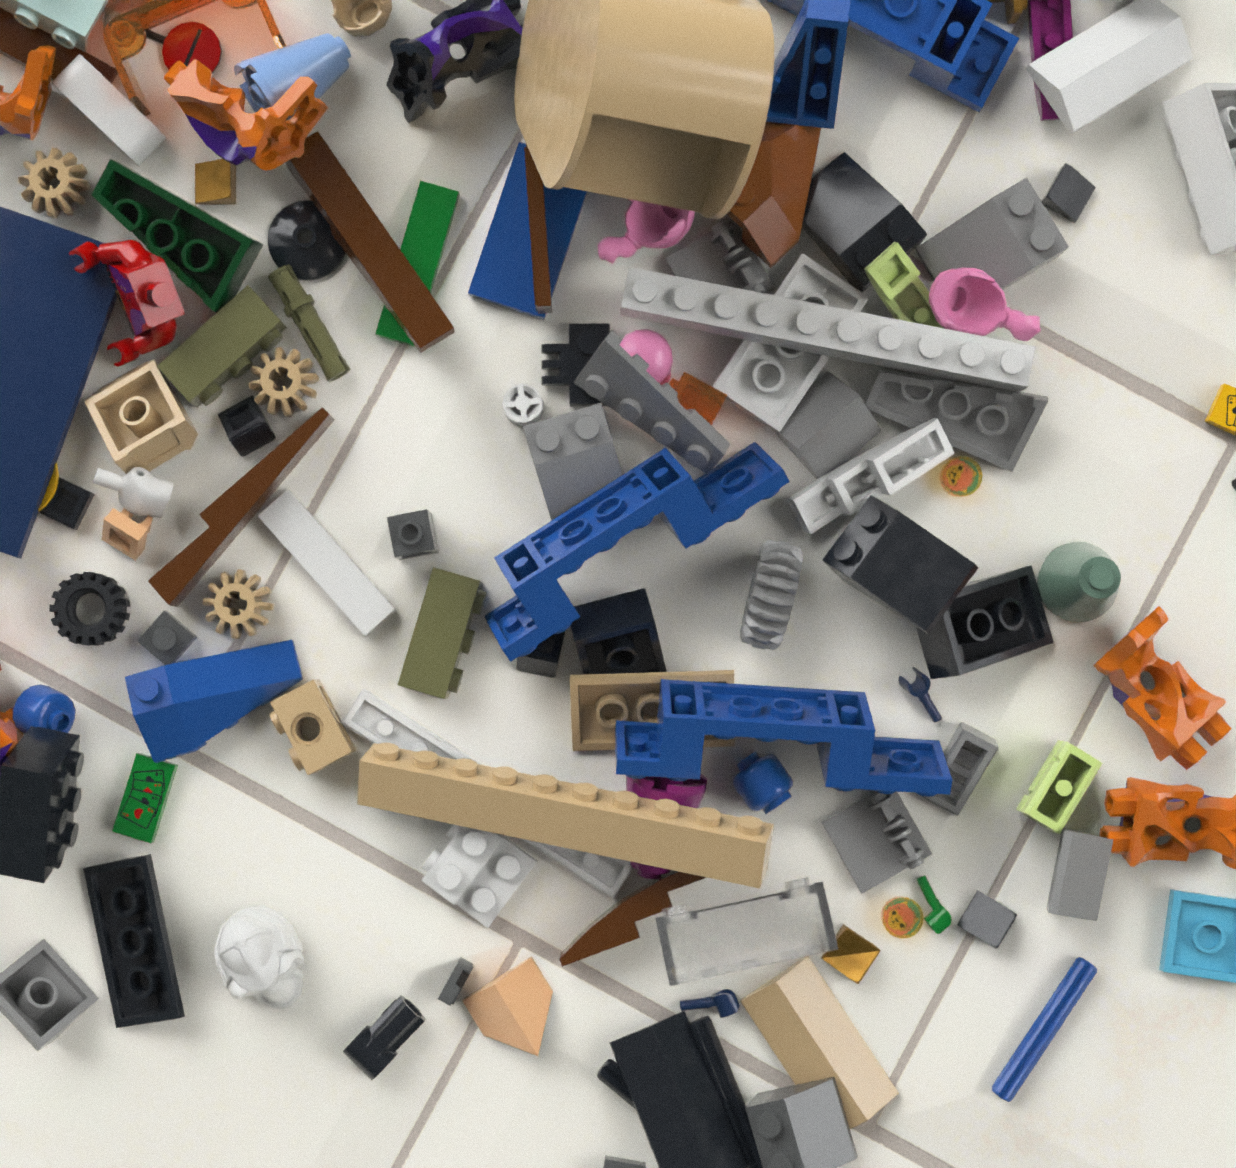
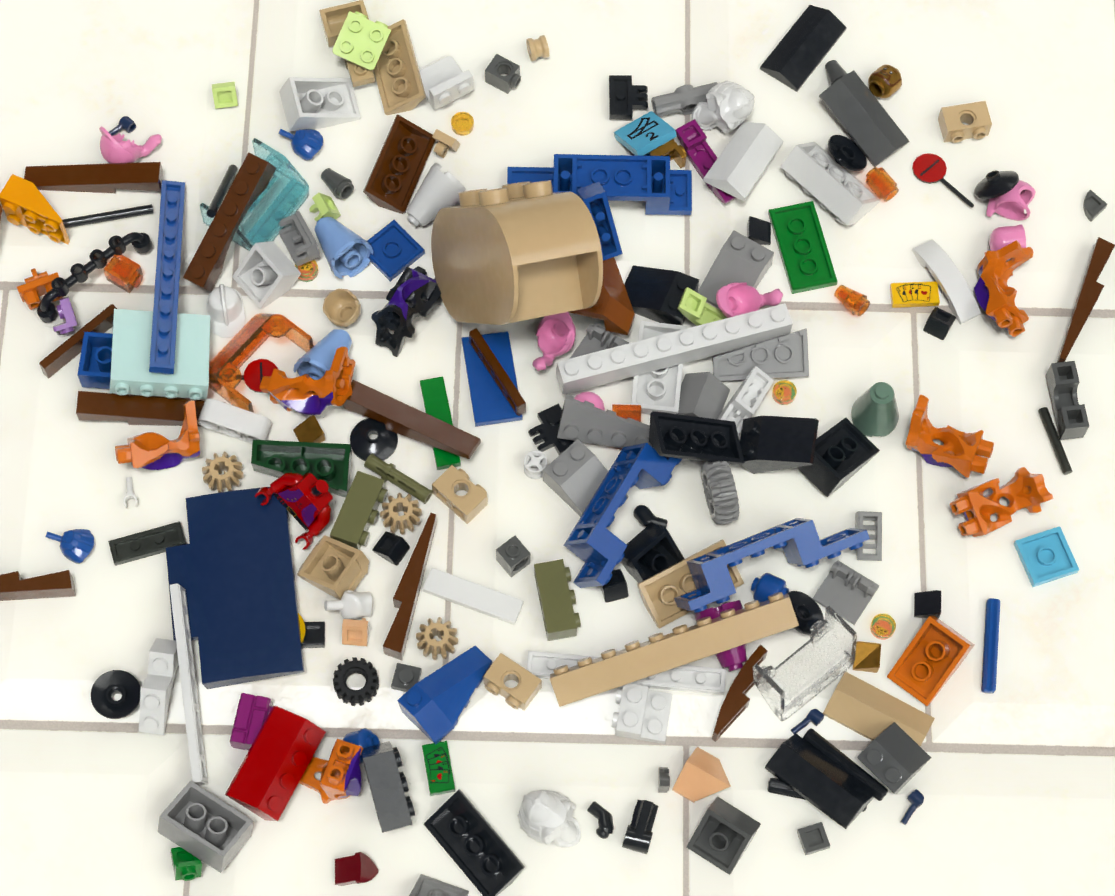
camera: 30 degrees left, 20 degrees down
dark blue hand [898,667,942,723] -> none
green hand [916,875,952,934] -> none
yellowish green brick [1016,740,1103,834] -> none
light grey slope [1046,828,1113,921] -> none
none -> tan brick [432,465,488,524]
none -> black arm [587,801,614,839]
none -> black arm [633,505,668,529]
none -> black slope [649,411,745,465]
none -> dark grey slope [687,797,761,875]
none -> green tile [768,201,838,294]
none -> black dish [787,591,824,635]
none -> clear orange cone [834,285,870,316]
none -> orange slope [887,616,975,706]

